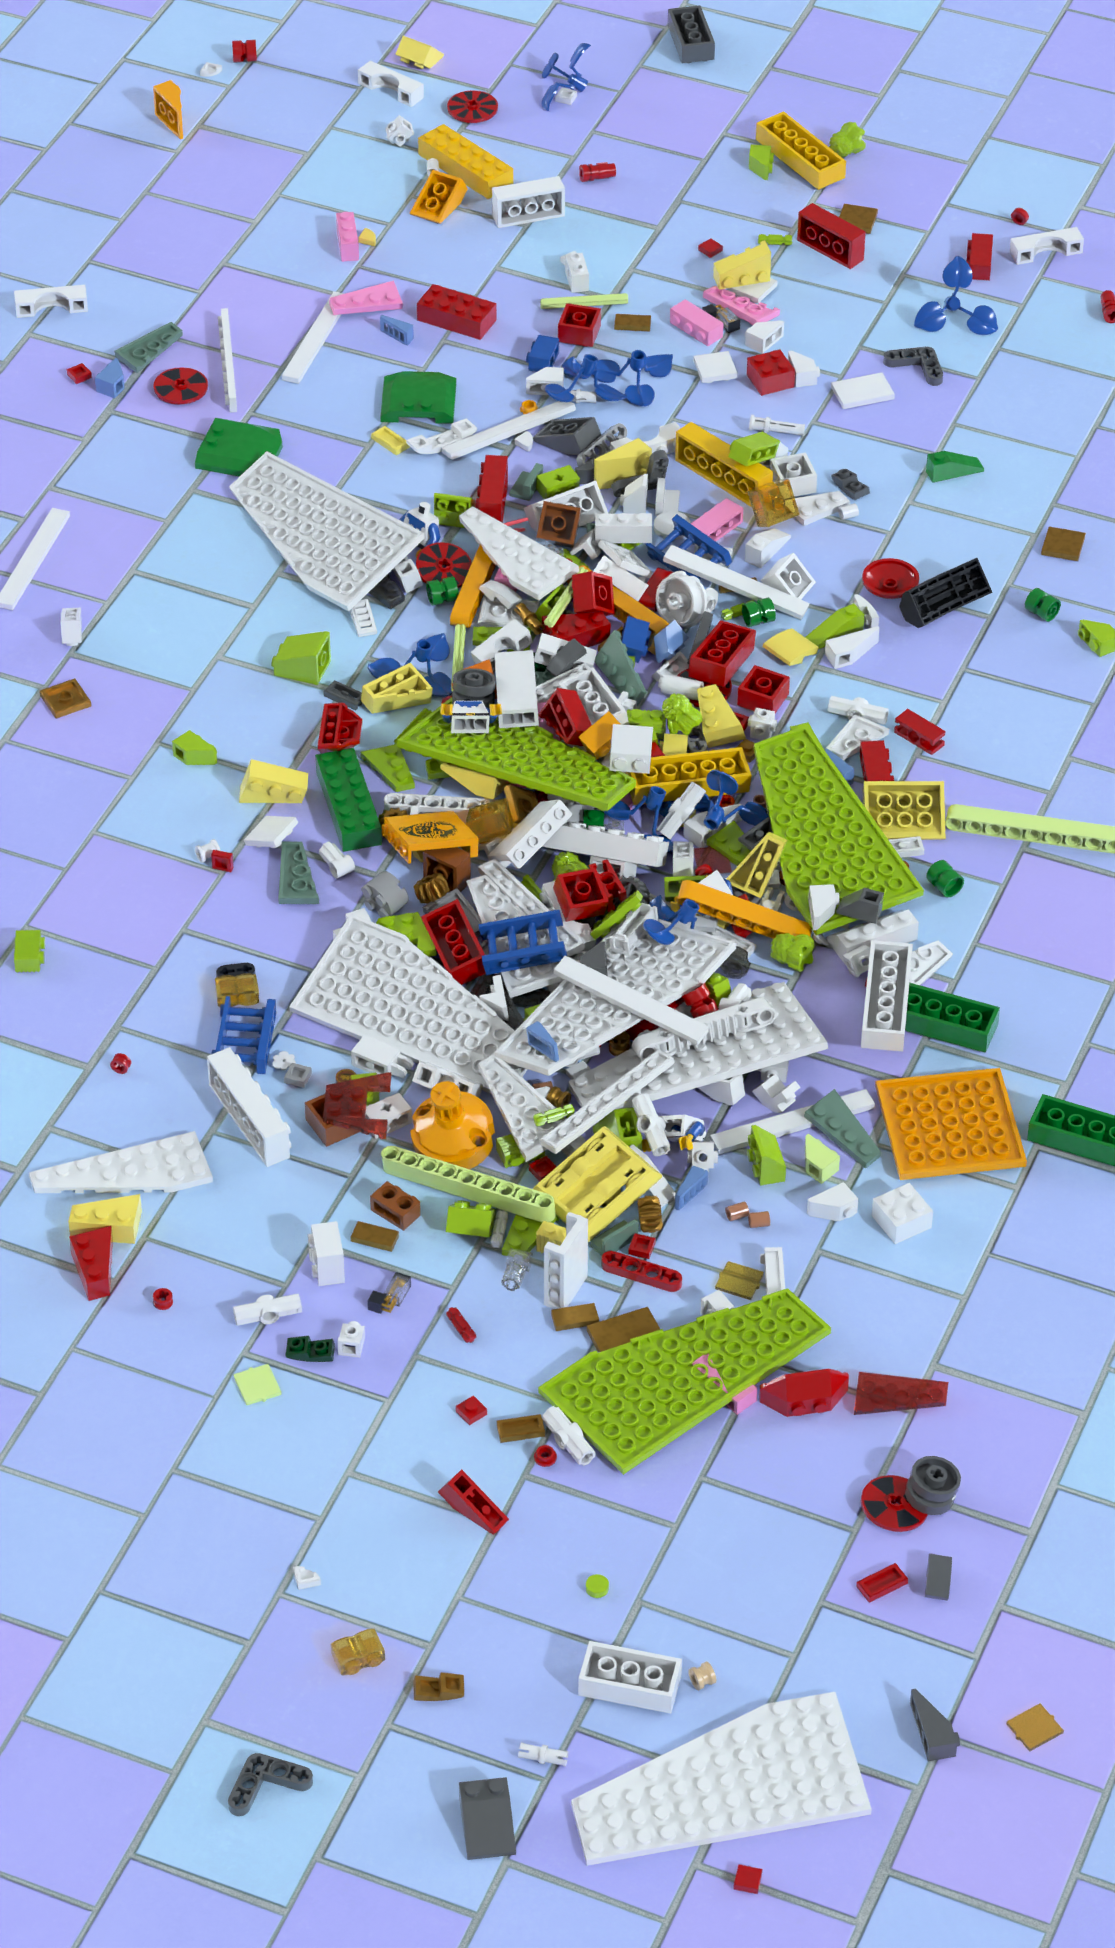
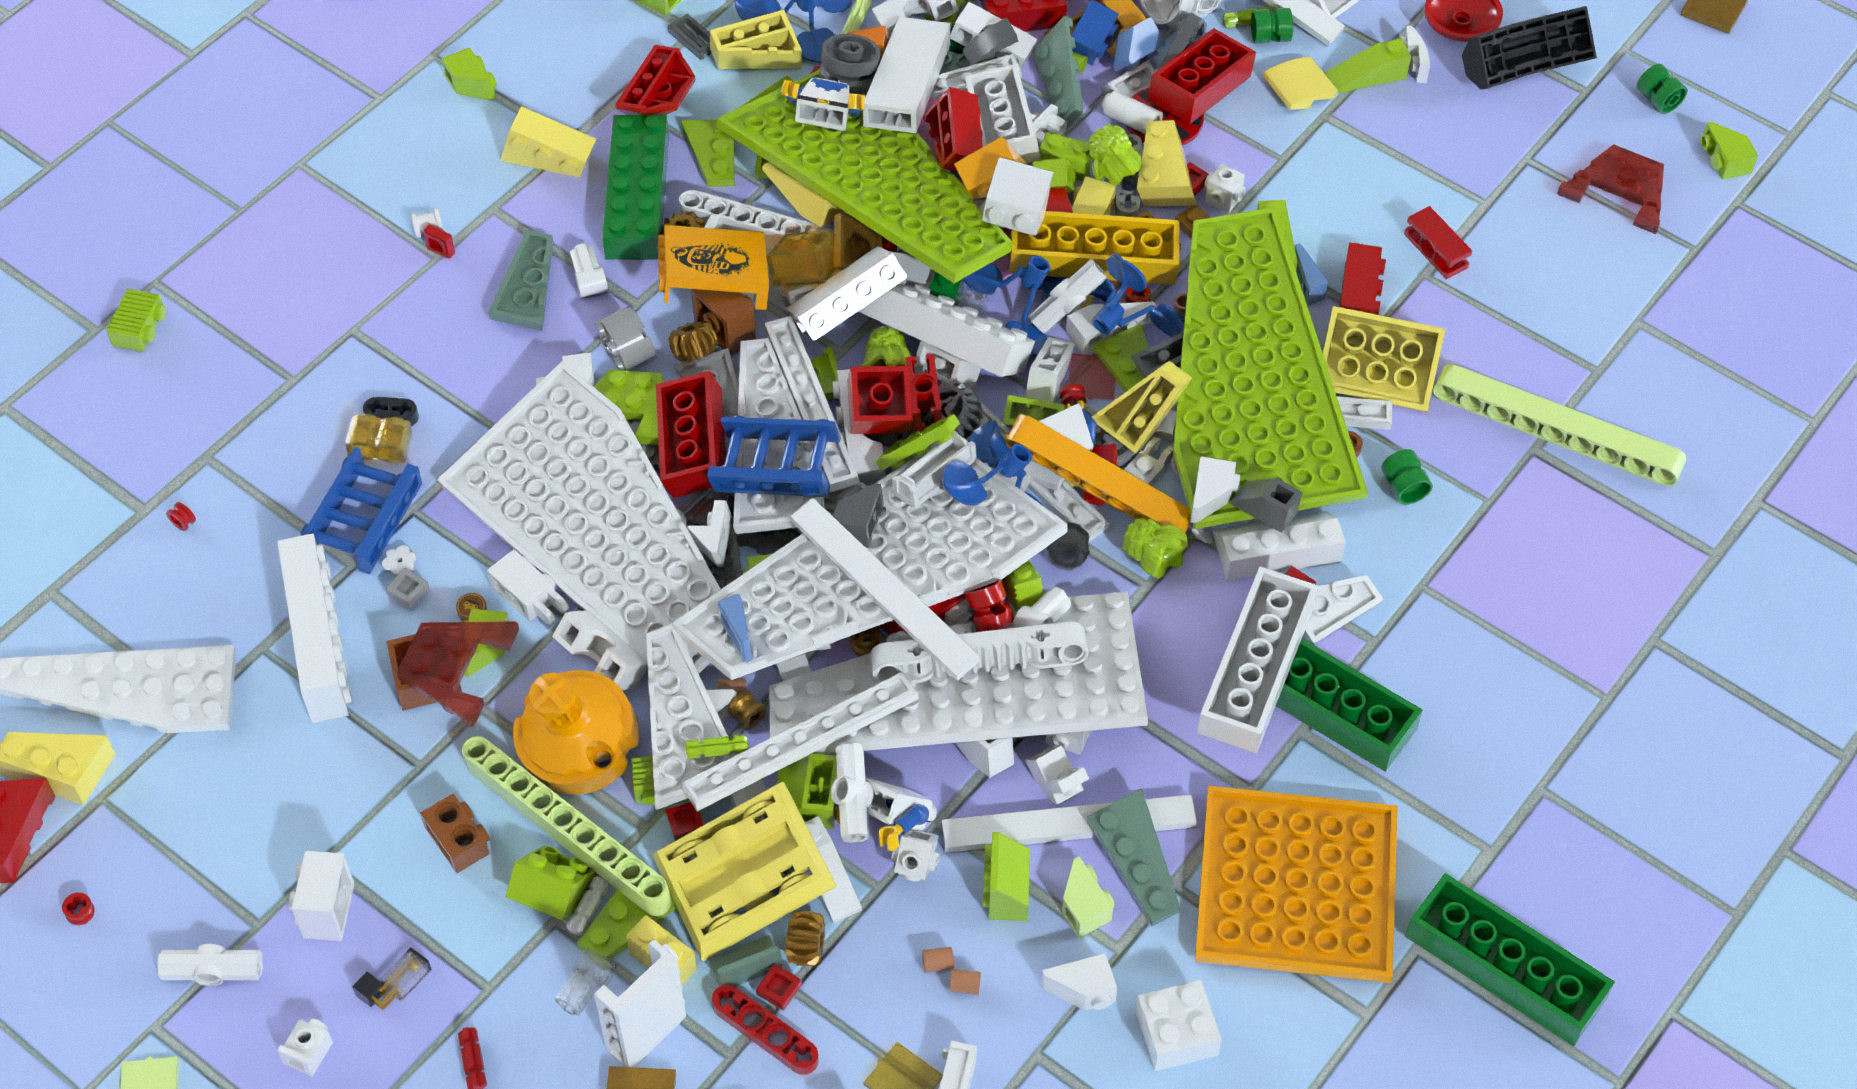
camera: 15 degrees right, 10 degrees up
white tile [244,816,298,848] -> none
dark green slope [286,1335,335,1362] -> none
pearl gold tile [351,1221,399,1252] -> none
white brick [362,1093,412,1139] -> none
medium blue slope [675,1166,708,1210] -> none
red brick [737,665,790,713] -> none
white slope [825,626,879,669] -> none
white wing [826,715,889,761] -> none
white piece [828,696,889,725] -> none
white brick [842,944,870,978] -> none
none -> clear red wing [1557,144,1664,234]

